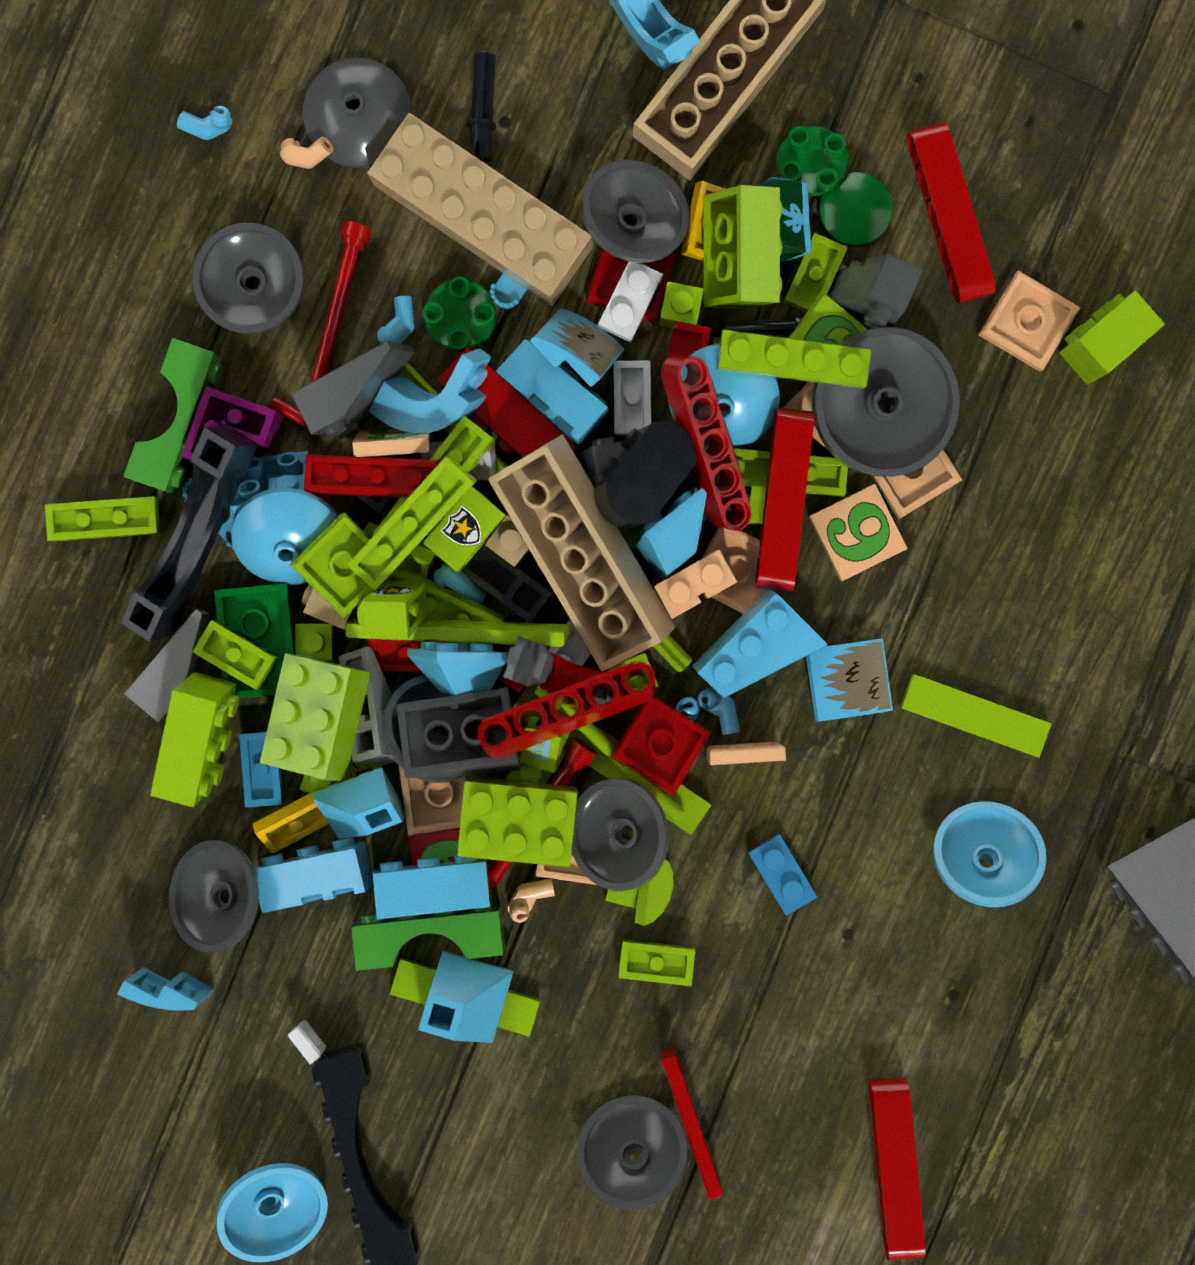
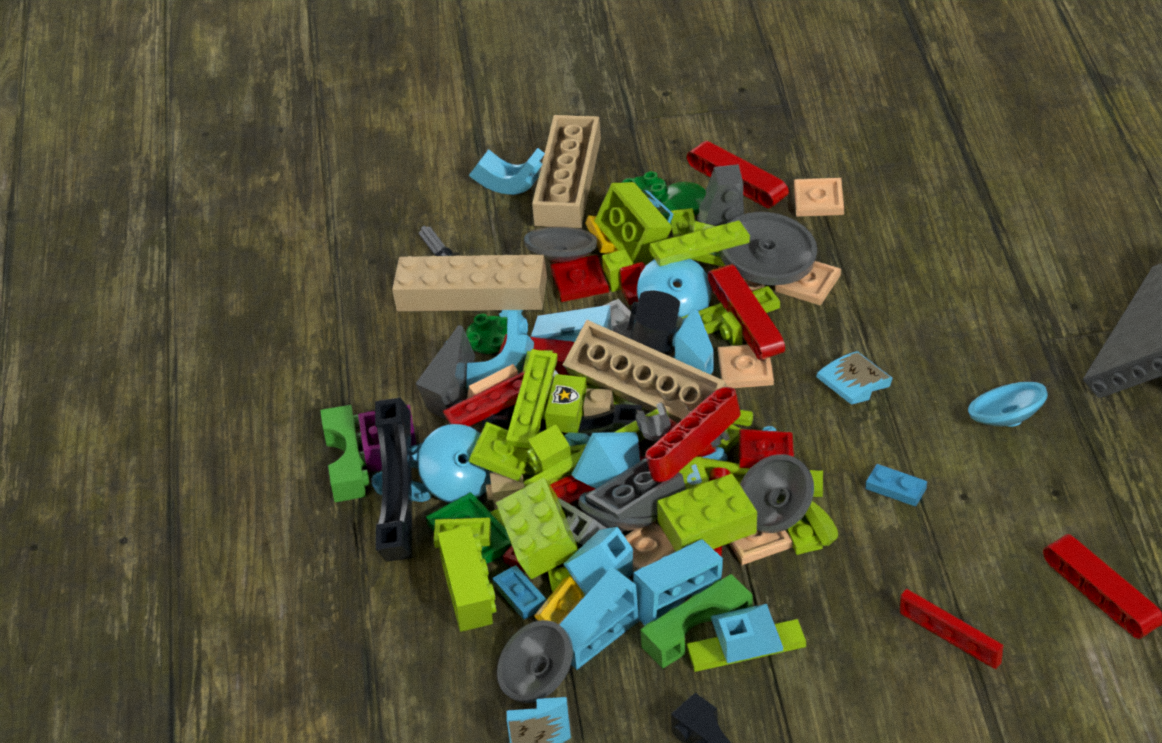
camera: 30 degrees left, 45 degrees down
lime plate [45,496,161,542] -> none
light grey slope [125,609,210,722] -> none
medium azure arm [177,106,232,140] -> none
dark grey dish [192,223,304,334] -> none
red piece [270,397,309,430] -> none
light nougat arm [280,137,334,169] -> none
white tile [287,1020,326,1064] -> none
dark grey dish [303,58,412,168] -> none
red piece [310,221,372,383] -> none
light nougat arm [508,878,555,923] -> none
slope [530,308,624,387] -> none
dark grey dish [577,1096,688,1210] -> none
white plate [598,261,663,343] -> none
lime plate [618,939,695,986] -> none
light nougat piece [653,550,737,619] -> none
red beam [661,355,752,531] -> none
medium azure wedge [692,589,828,698] -> none
medium azure arm [697,688,740,735] -> none
light nougat tile [705,742,786,765] -> none
light nougat tile [809,484,908,582] -> none
lime tile [900,674,1052,758] -> none
lime brick [1059,290,1165,385] -> none

